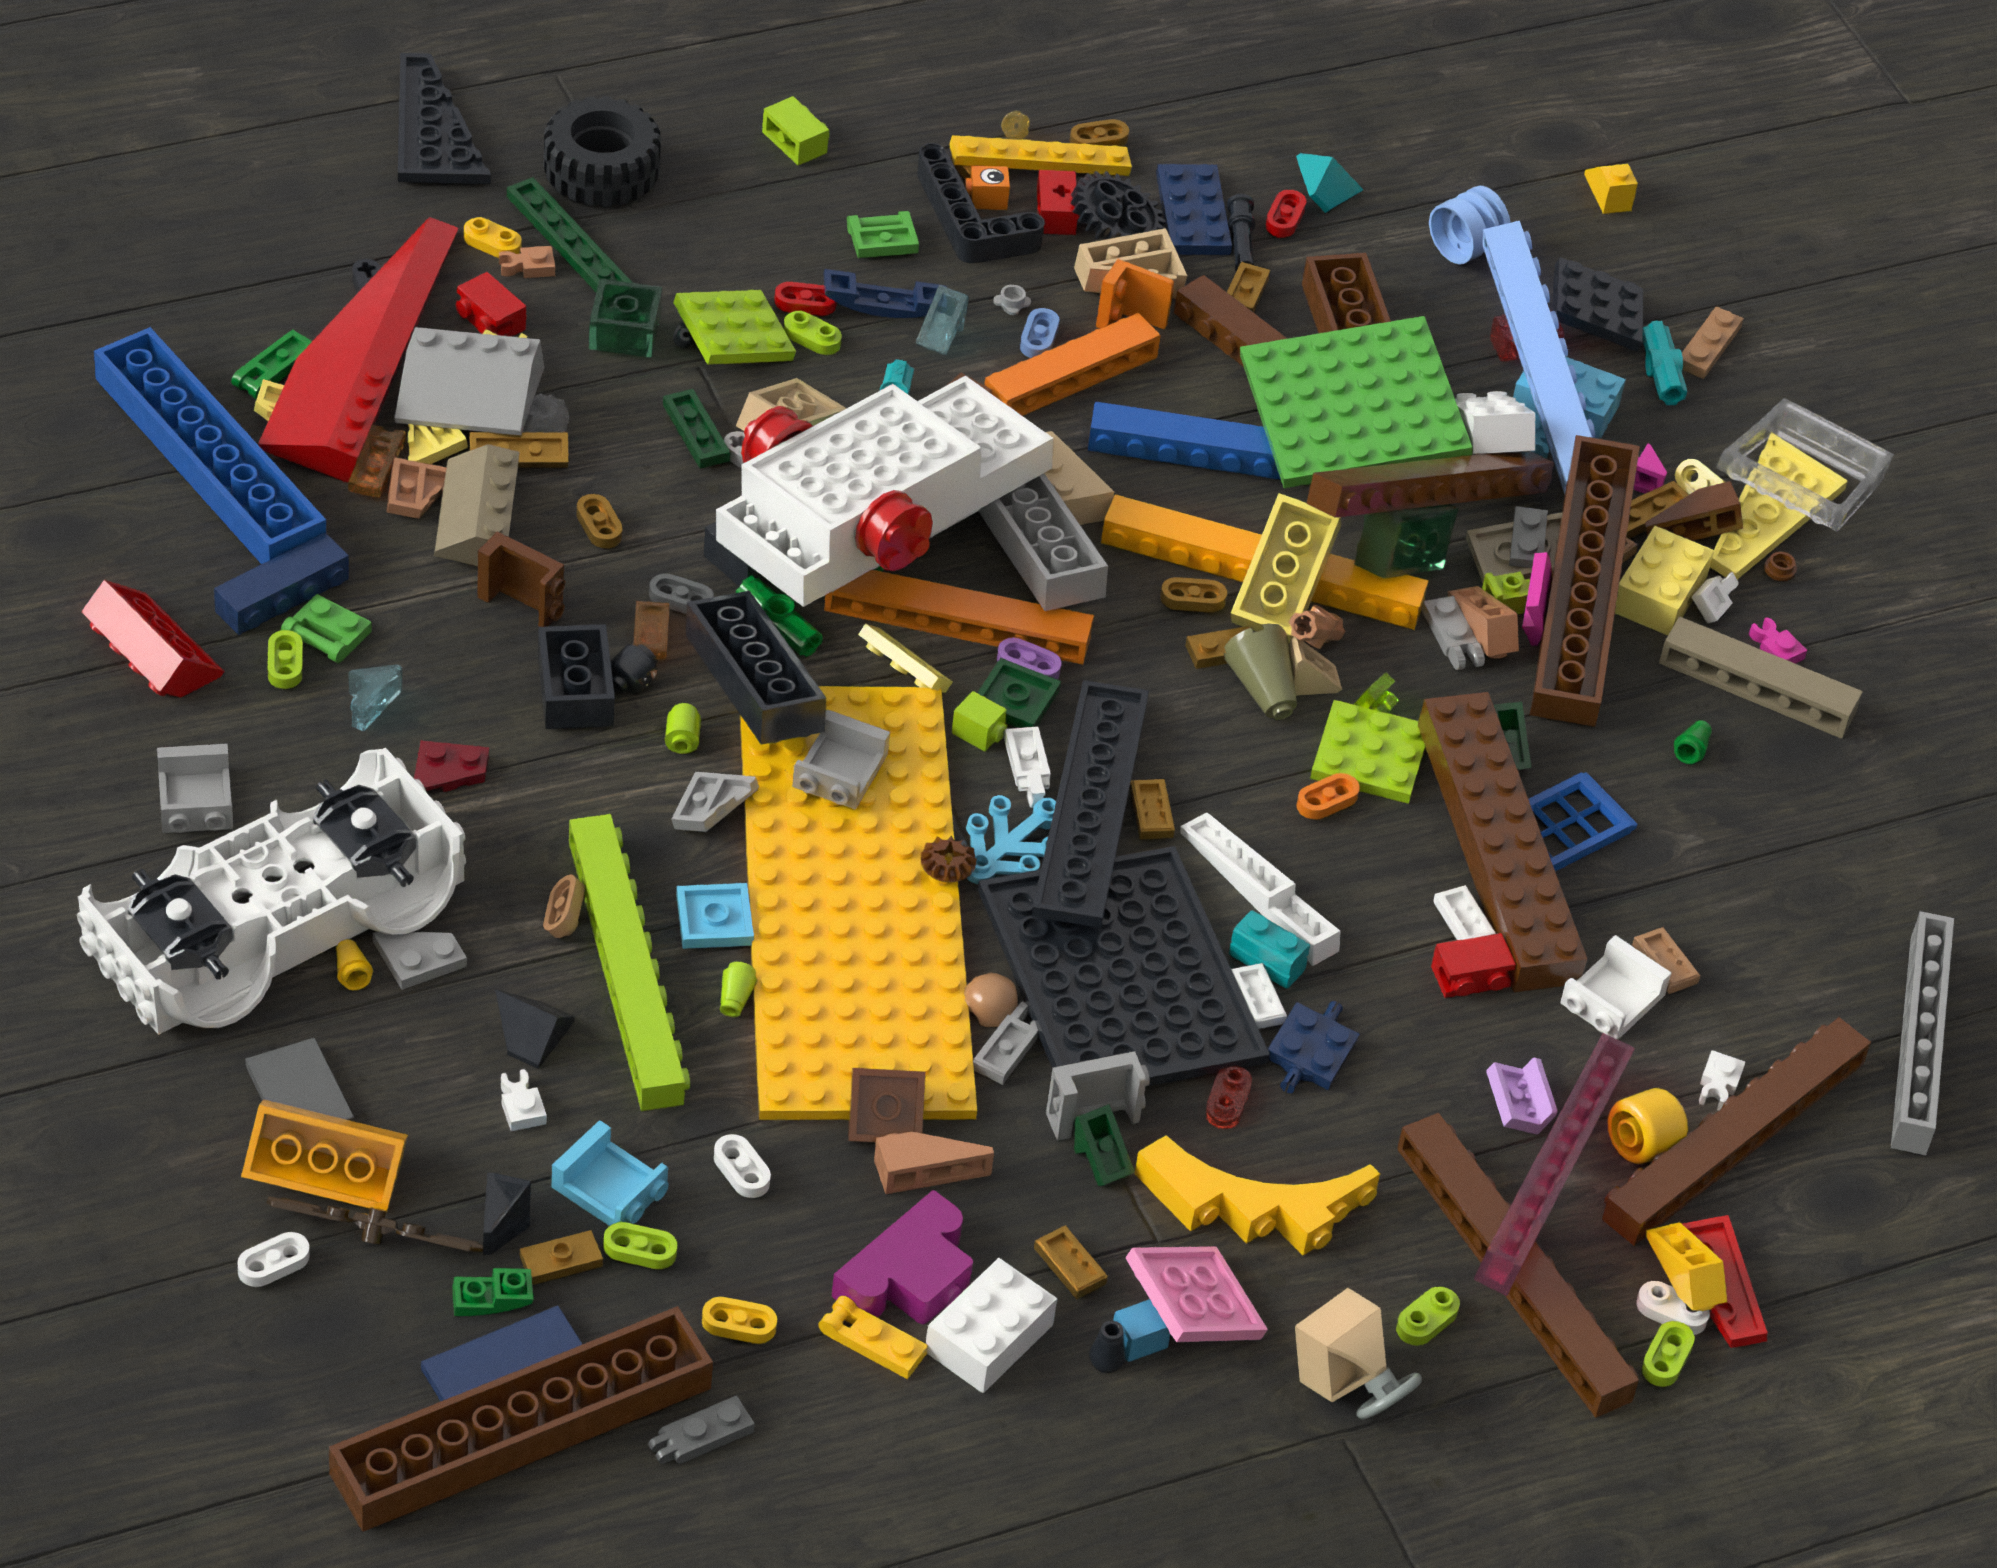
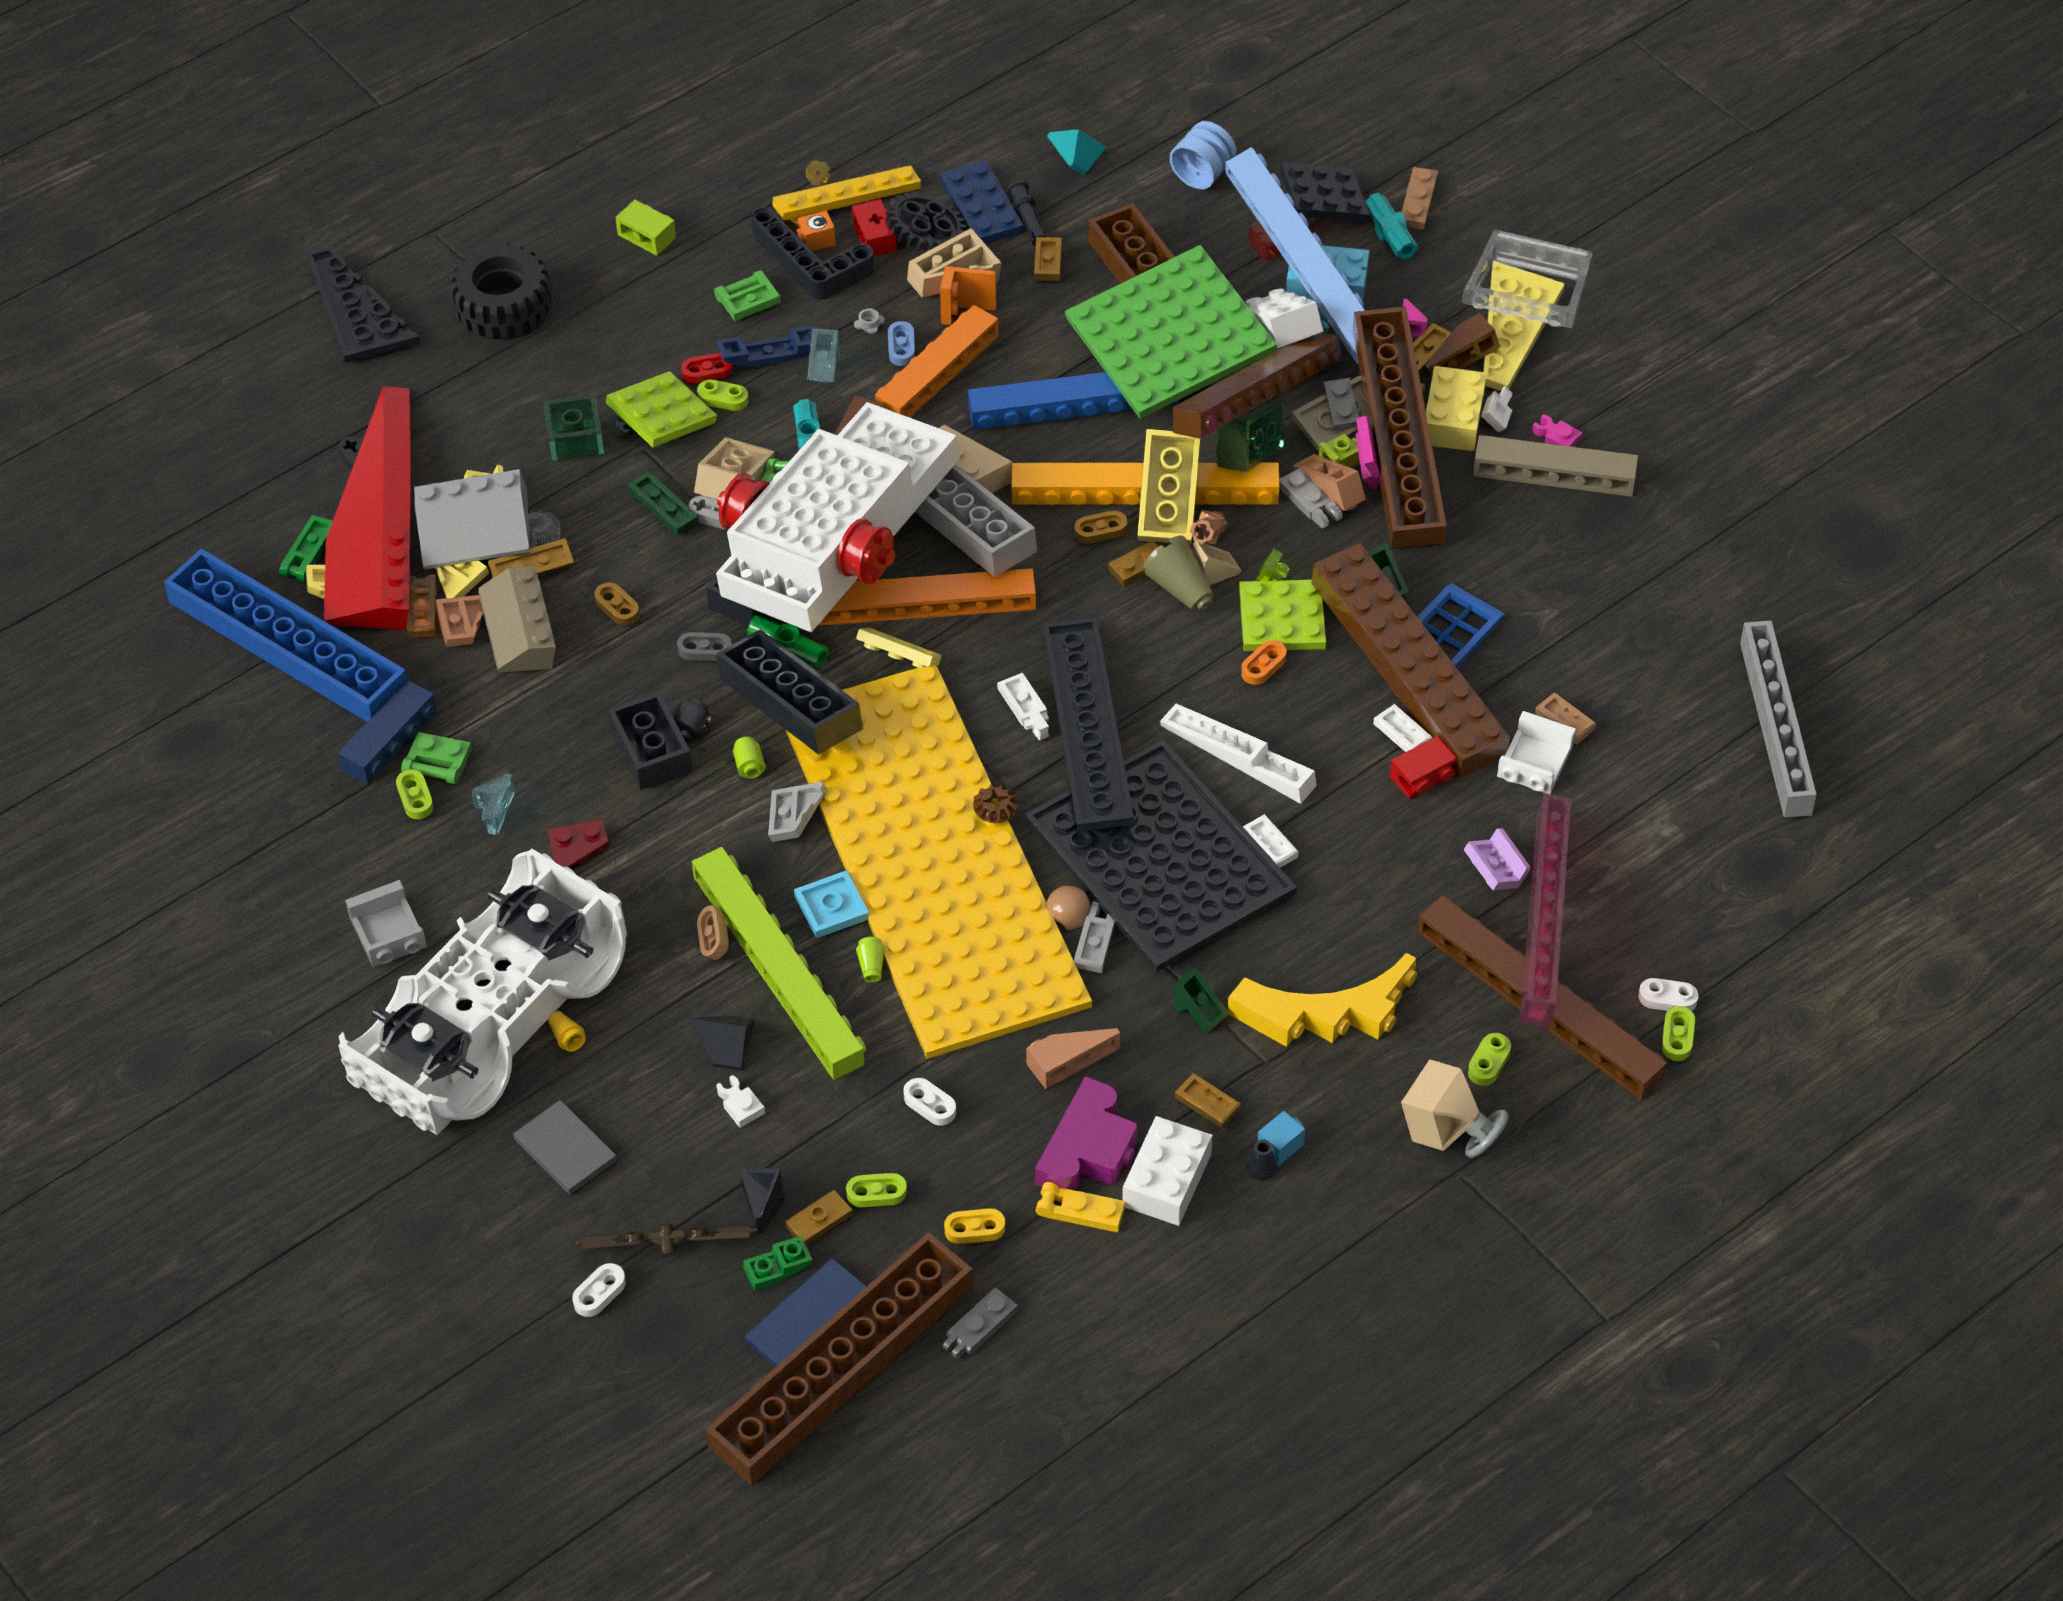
camera: 10 degrees left, 5 degrees up
slope [82,580,225,698] -> none
light orange slope [241,1100,408,1213] -> none
light grey wing [373,932,467,990] -> none
red brick [456,272,526,337] -> none
yellow plate [464,217,522,258] -> none
reddish brown panel [477,531,566,627] -> none
nougat plate [499,246,555,278] -> none
dark green plate [507,177,635,305] -> none
medium azure panel [551,1120,669,1226] -> none
clear orange plate [633,601,670,659] -> none
light grey panel [792,709,890,810] -> none
reddish brown plate [848,1068,926,1142] -> none
lime brick [952,691,1007,751] -> none
medium azure plant [966,795,1056,884] -> none
dark green plate [978,658,1061,728] -> none
medium lavender plate [997,638,1061,679] -> none
light grey panel [1046,1051,1149,1141] -> none
pearl gold plate [1070,119,1129,147] -> none
bright pink plate [1126,1247,1268,1342] -> none
pearl gold plate [1130,779,1175,839] -> none
reddish brown brick [1174,275,1288,367] -> none
clear red plate [1205,1066,1252,1129] -> none
teal brick [1229,910,1310,989] -> none
red plate [1265,190,1306,238] -> none
dark blue plate [1268,1001,1360,1093] -> none
yellow slope [1584,164,1638,214] -> none
reddish brown brick [1602,1017,1871,1246] -> none
yellow head [1607,1088,1688,1164] -> none
yellow slope [1646,1222,1727,1311] -> none
green cone [1674,720,1712,764] -> none
light yellow plate [1675,459,1725,495] -> none
red wing [1682,1215,1768,1348] -> none
white plate [1699,1050,1745,1110] -> none
reddish brown plate [1764,551,1797,581] -> none

